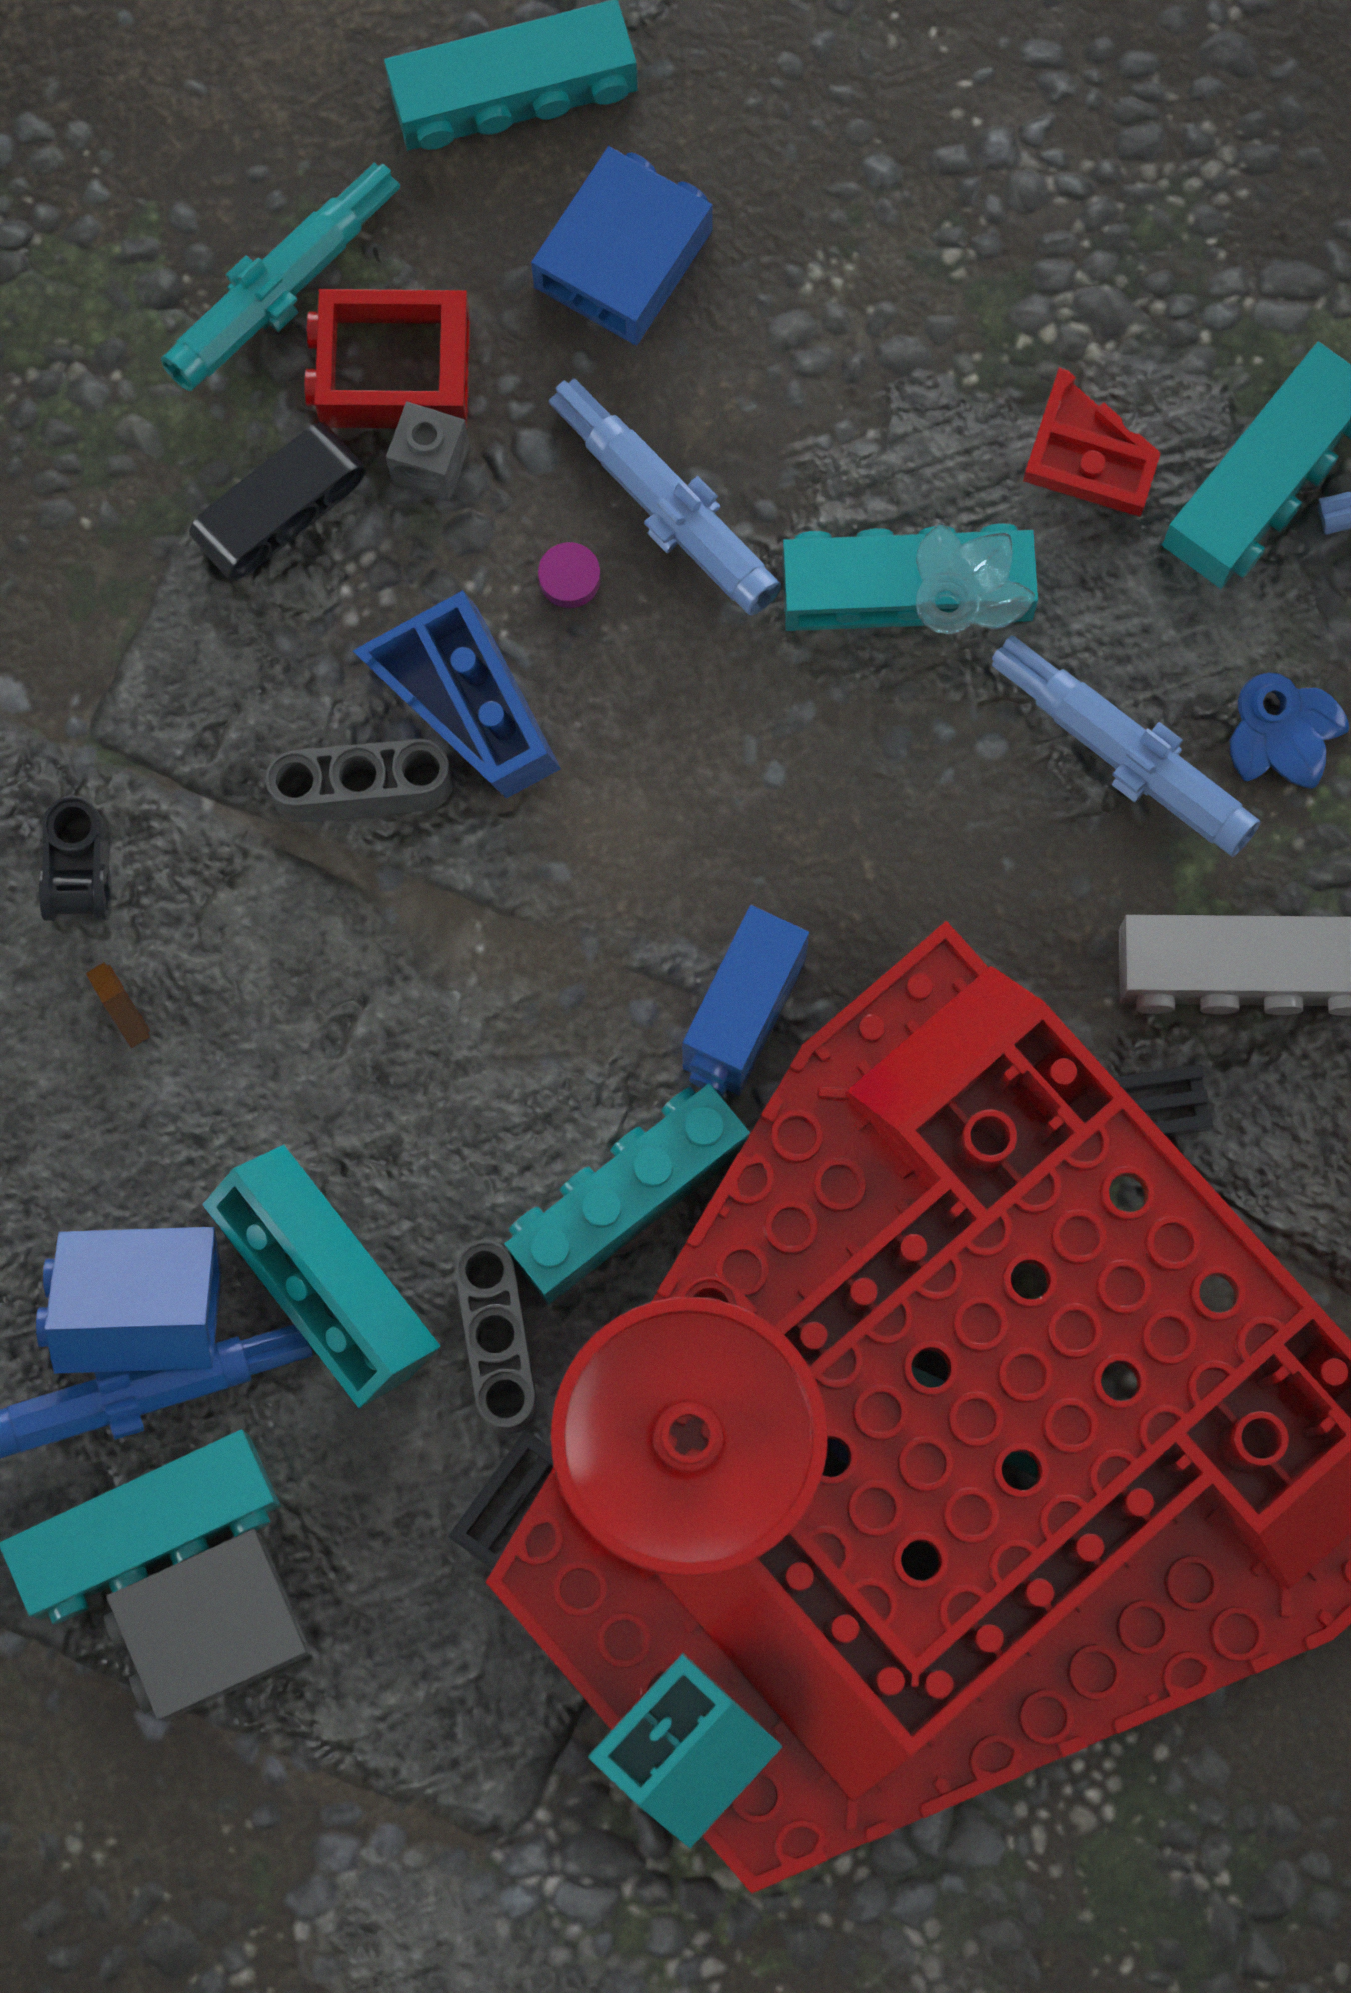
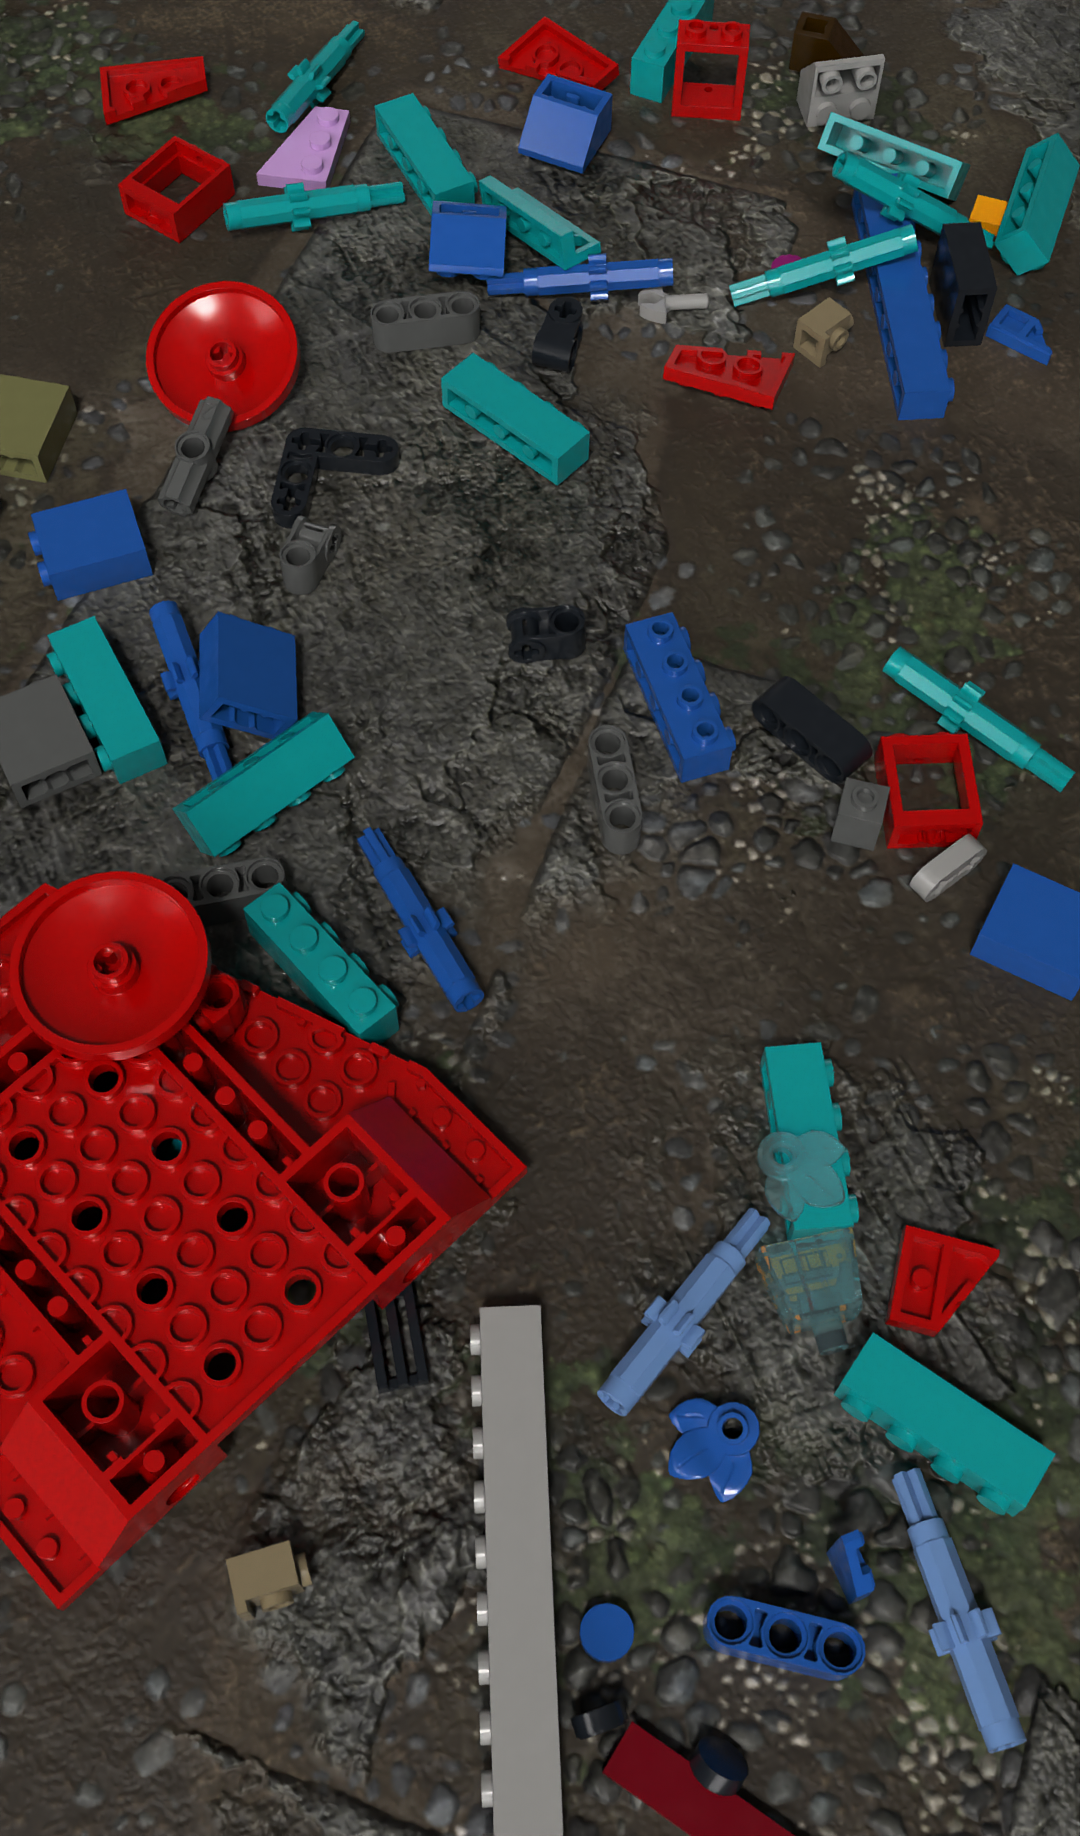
camera: 85 degrees right, 15 degrees down
reddish brown tile [85,962,150,1048] -> none
blue wedge [353,590,561,799] -> none
magenta tile [538,542,601,608] -> none
medium blue piece [549,378,781,616] -> none
blue brick [682,904,809,1096] -> none
none -> blue piece [357,827,484,1012]
none -> blue brick [623,612,736,783]
none -> clear light blue torso [755,1227,863,1355]
none -> light grey beam [910,834,987,902]

